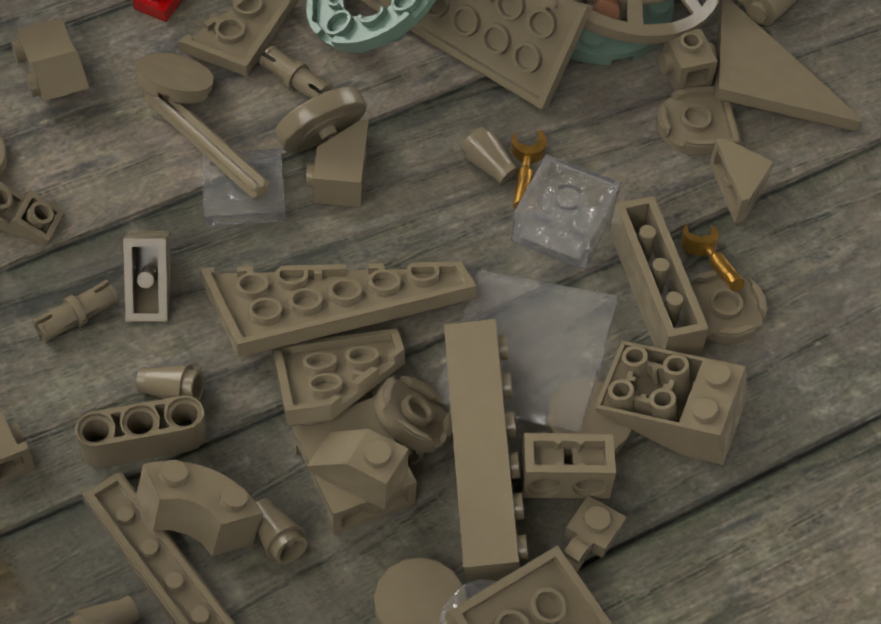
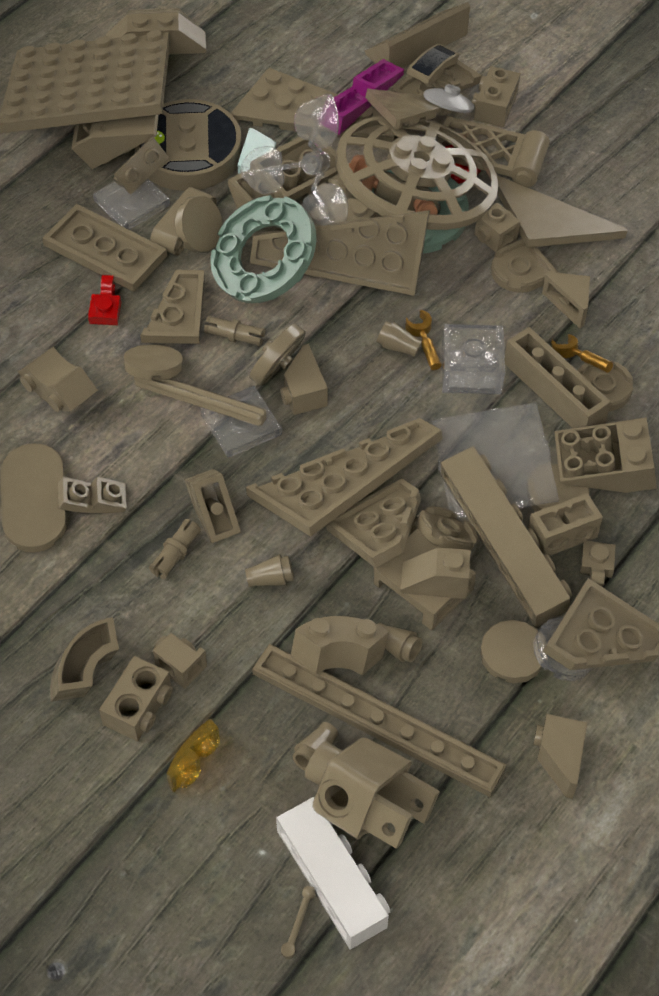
camera: 20 degrees left, 0 degrees up
dark tan beam [75,396,207,468] -> none

